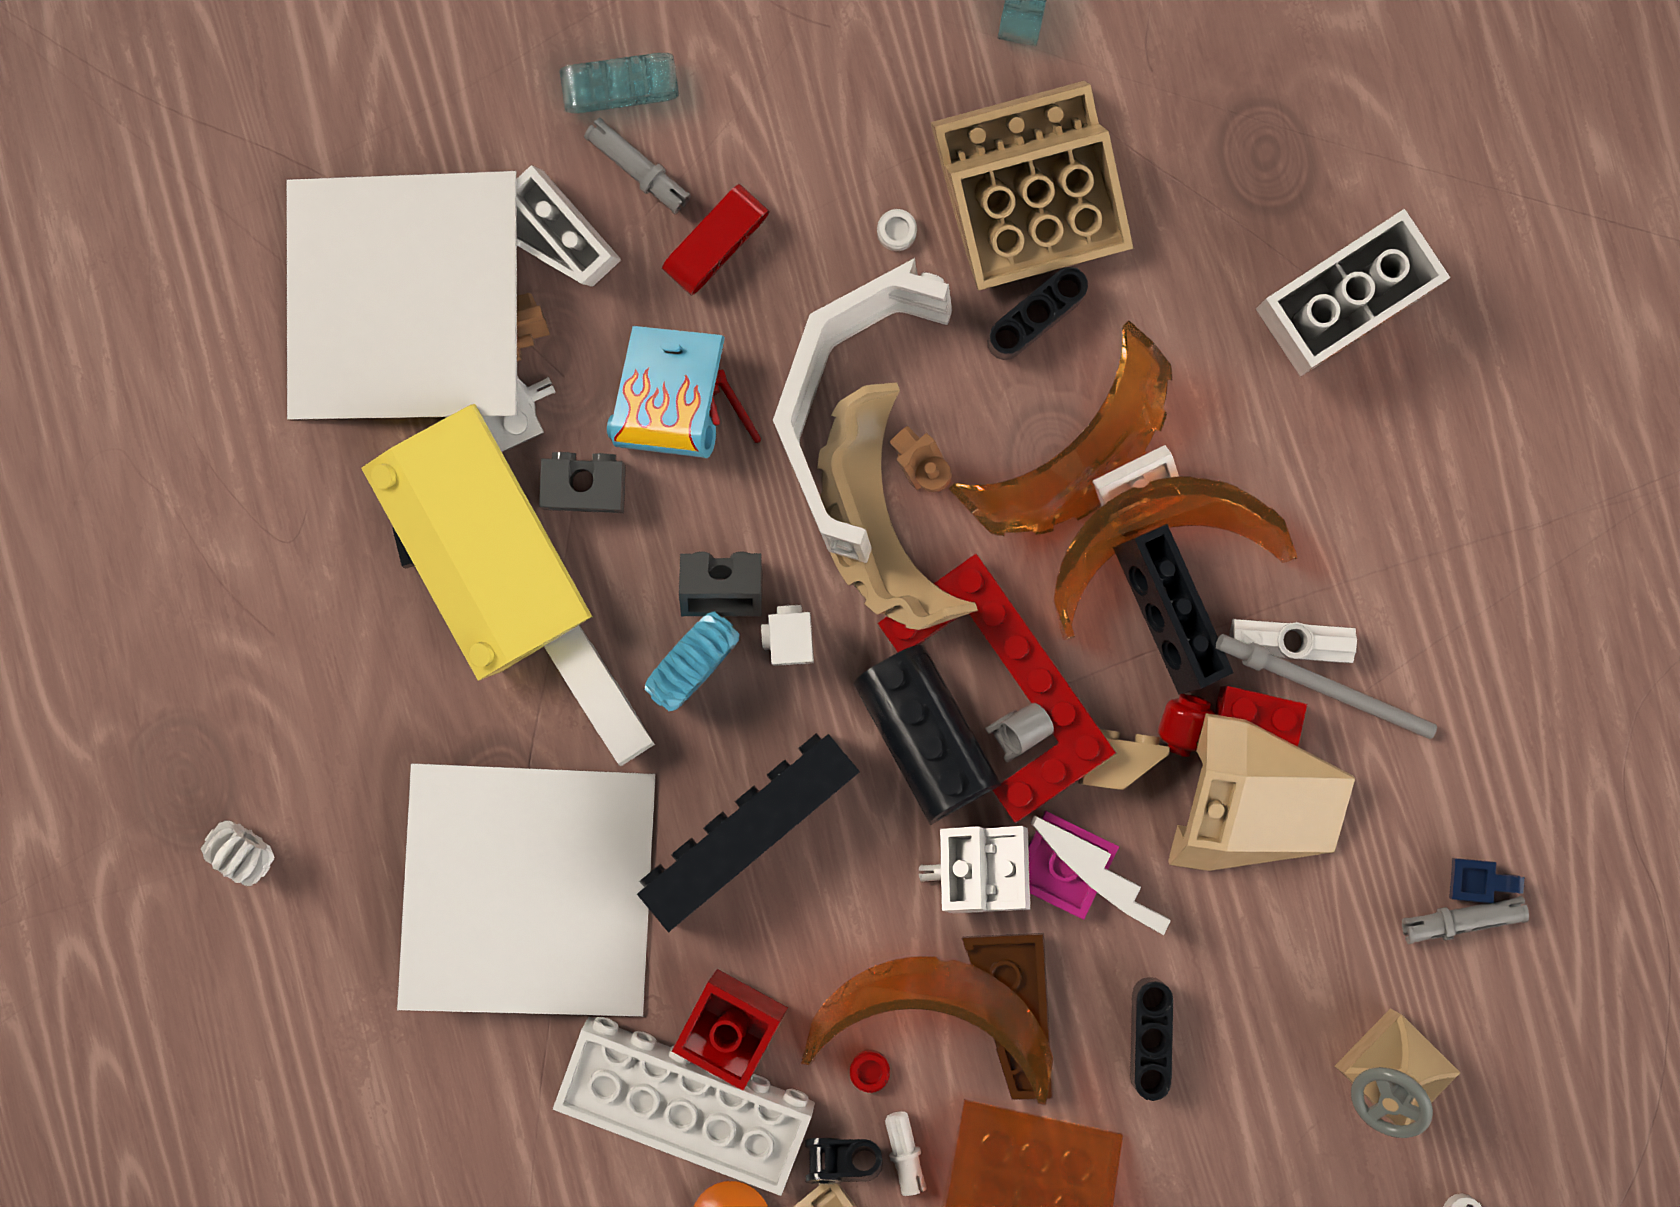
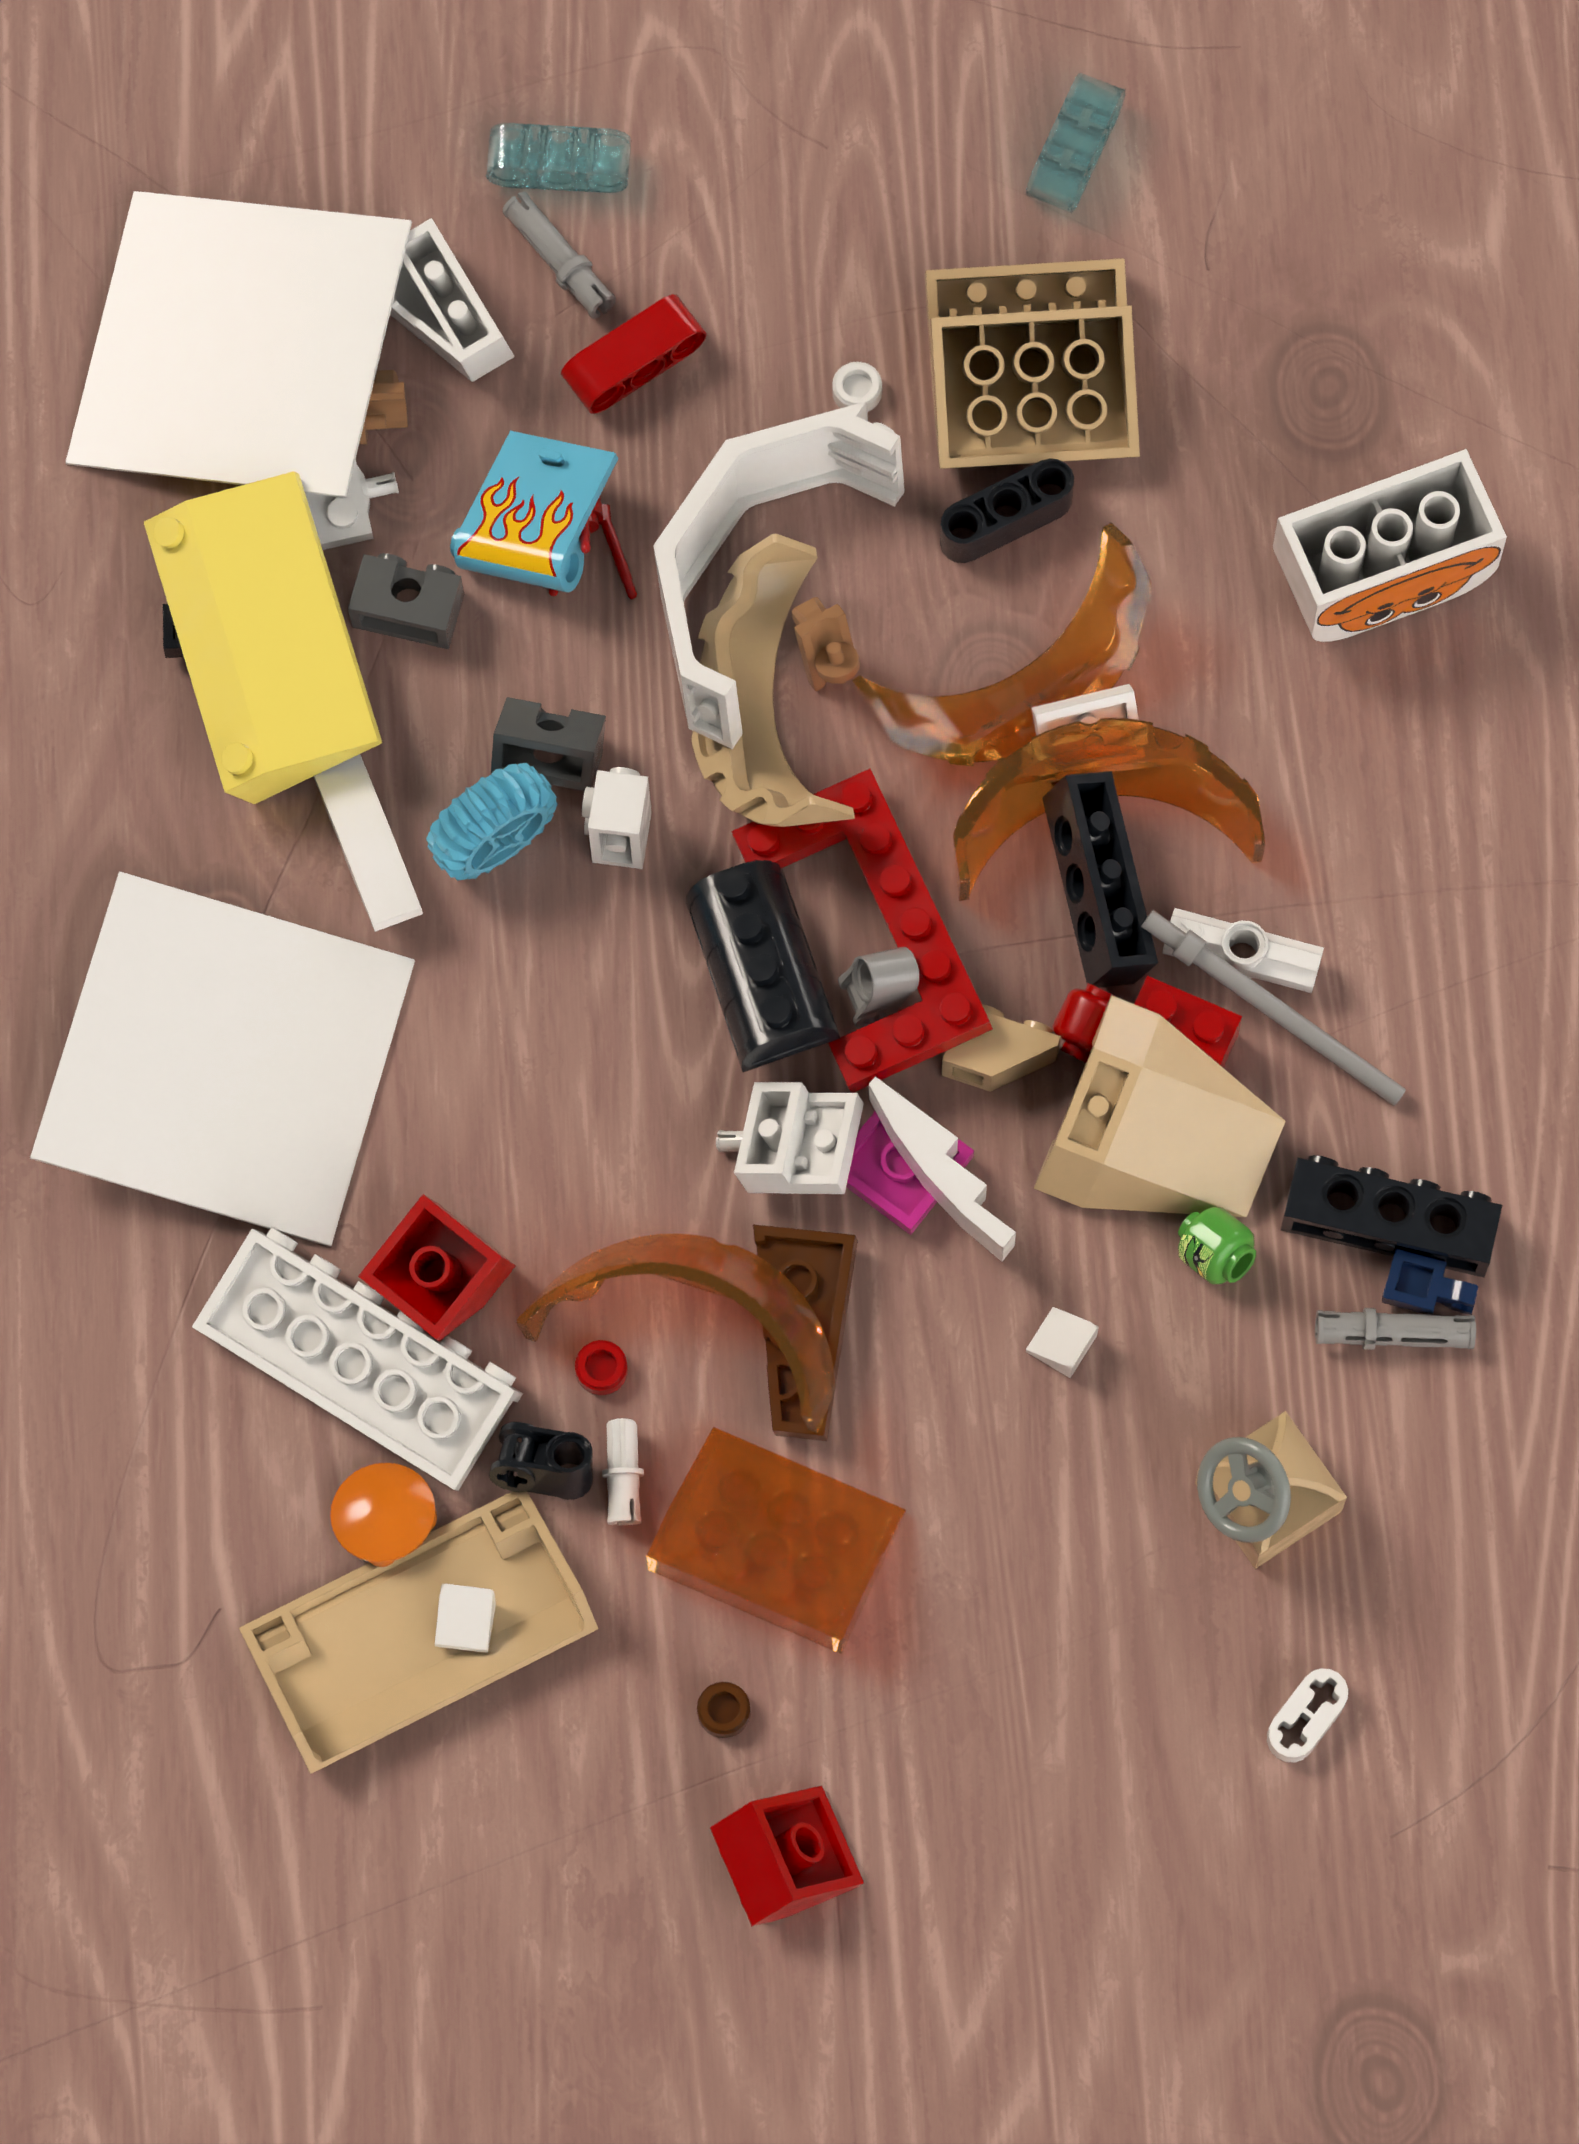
camera: 10 degrees right, 15 degrees down
black brick [637,733,860,933] -> none
black beam [1130,977,1174,1101] -> none
none -> white slope [1025,1307,1099,1378]
none -> bright green head [1178,1207,1256,1284]
none -> black brick [1281,1155,1502,1278]

